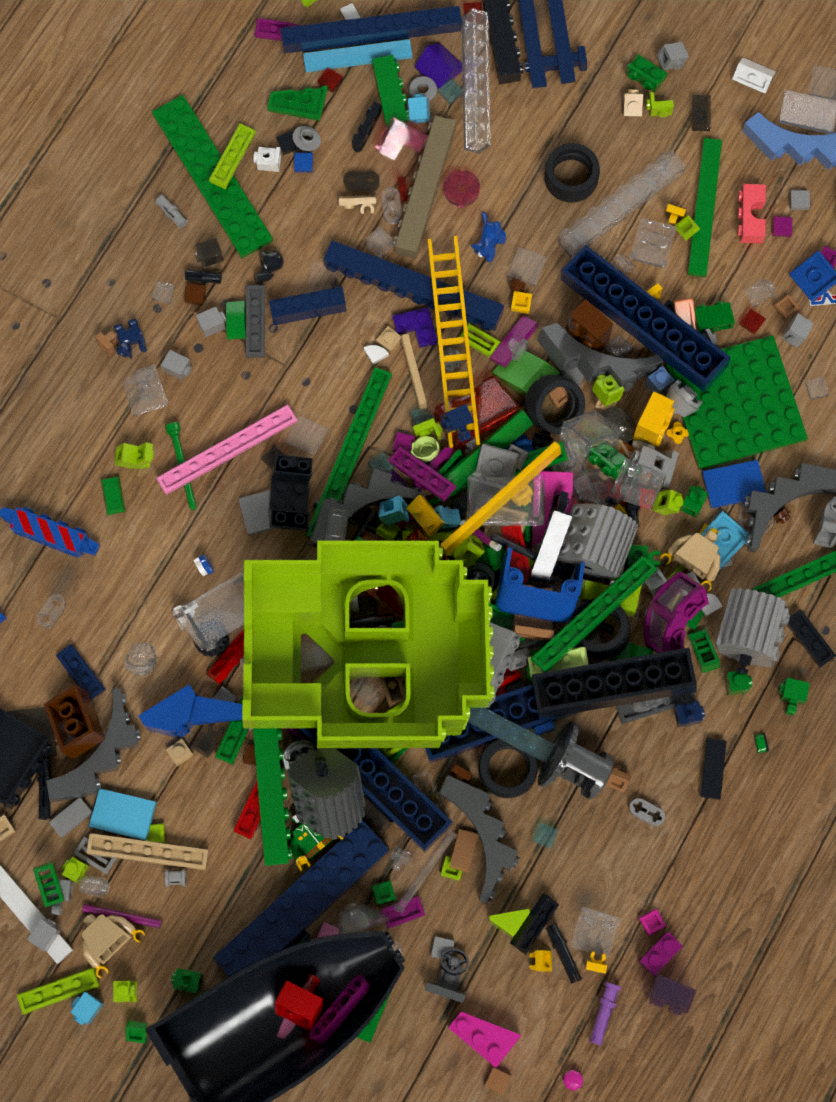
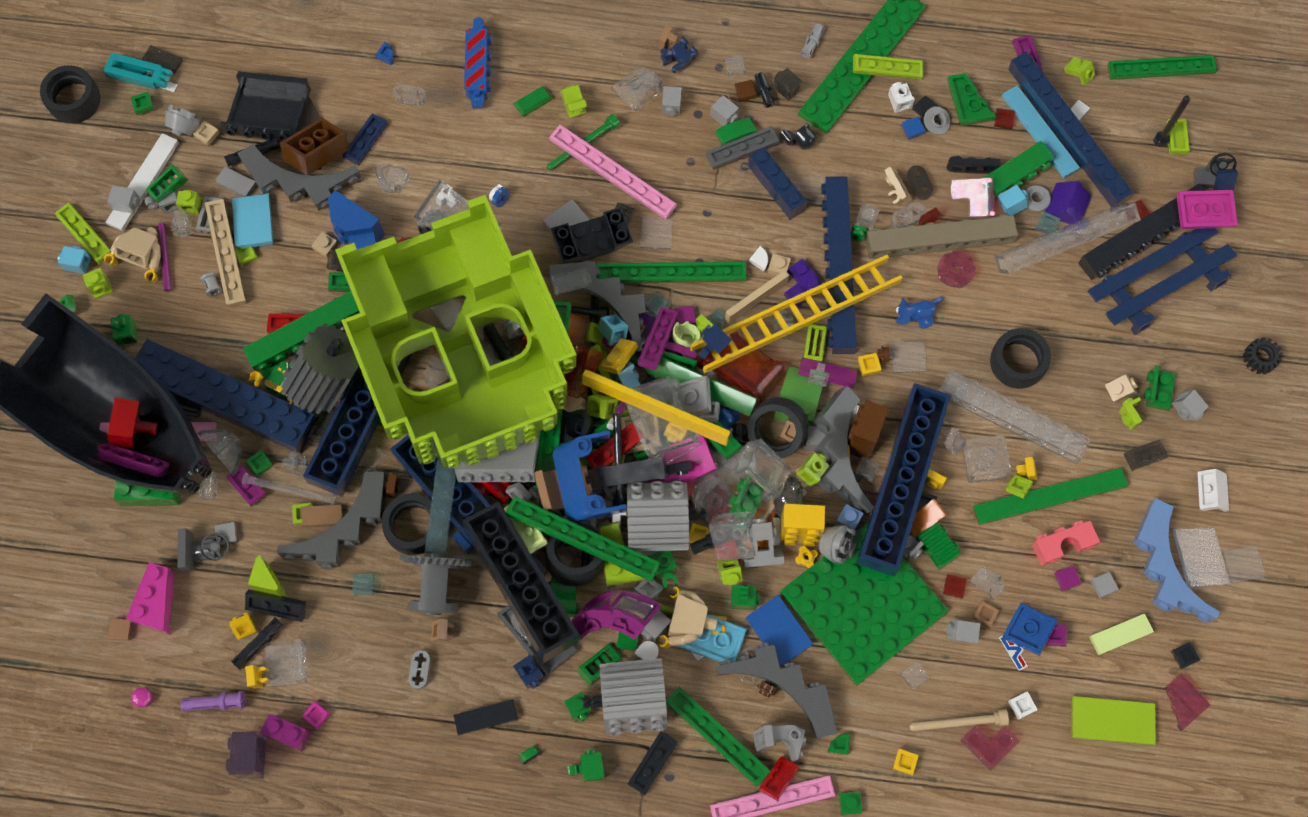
camera: 65 degrees right, 5 degrees down
none -> green bush [851,225,868,241]

